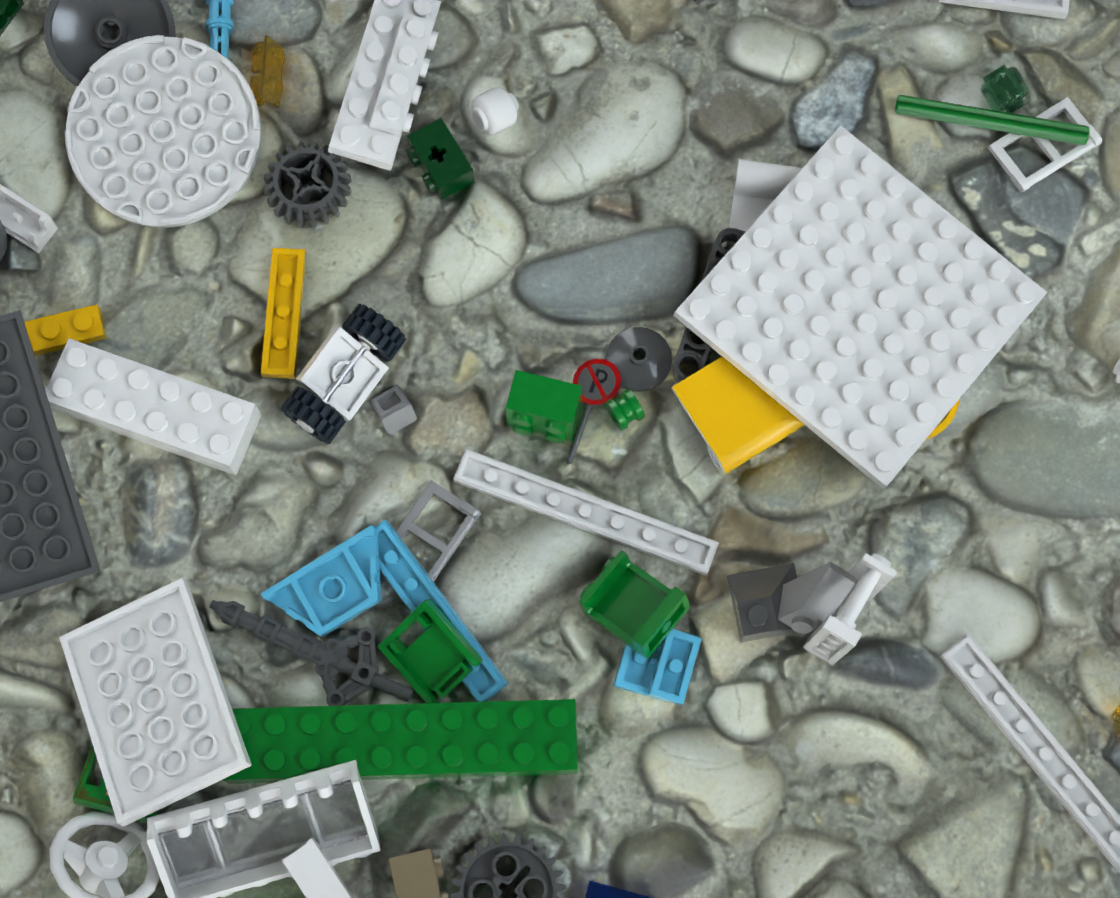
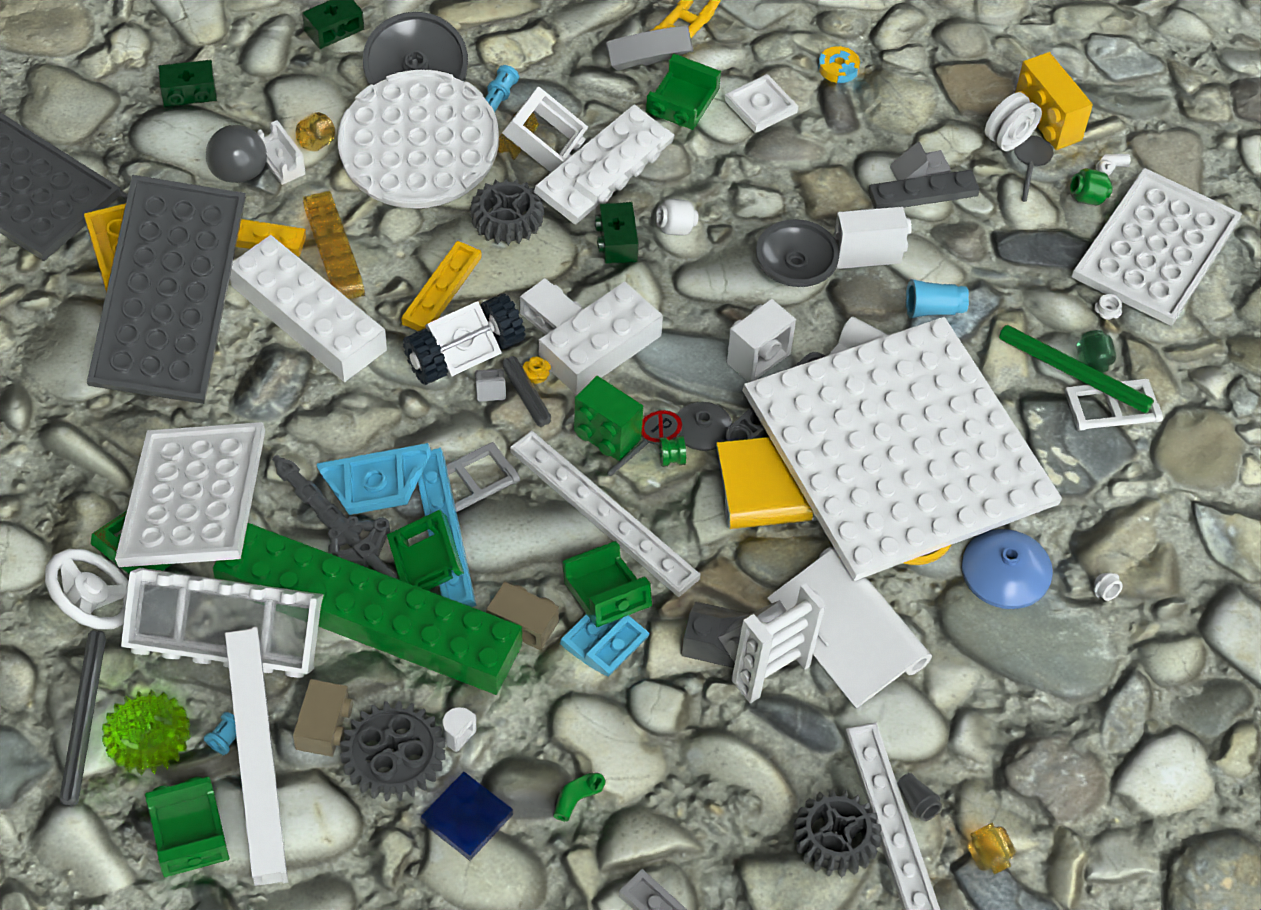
camera: 20 degrees right, 20 degrees down
none -> clear yellow head [295,112,335,152]
none -> clear yellow beam [303,190,365,300]
none -> white brick [443,707,476,752]
none -> dark tan brick [486,581,559,650]
none -> white window [502,86,588,172]
none -> dark grey axle [503,356,551,427]
none -> white brick [520,278,583,335]
none -> yellow plate [523,357,551,384]
none -> white brick [539,282,663,395]
none -> green arm [553,773,606,822]
none -> white brick [727,299,796,382]
none -> dark grey dish [756,219,839,287]
none -> white door [767,547,932,709]
none -> dark grey gear [793,789,882,878]
none -> white brick [834,207,911,269]
none -> dark grey cone [897,773,942,821]
none -> medium azure plant [906,279,969,318]
none -> medium blue dish [961,529,1053,609]
none -> white plate [1095,294,1122,320]

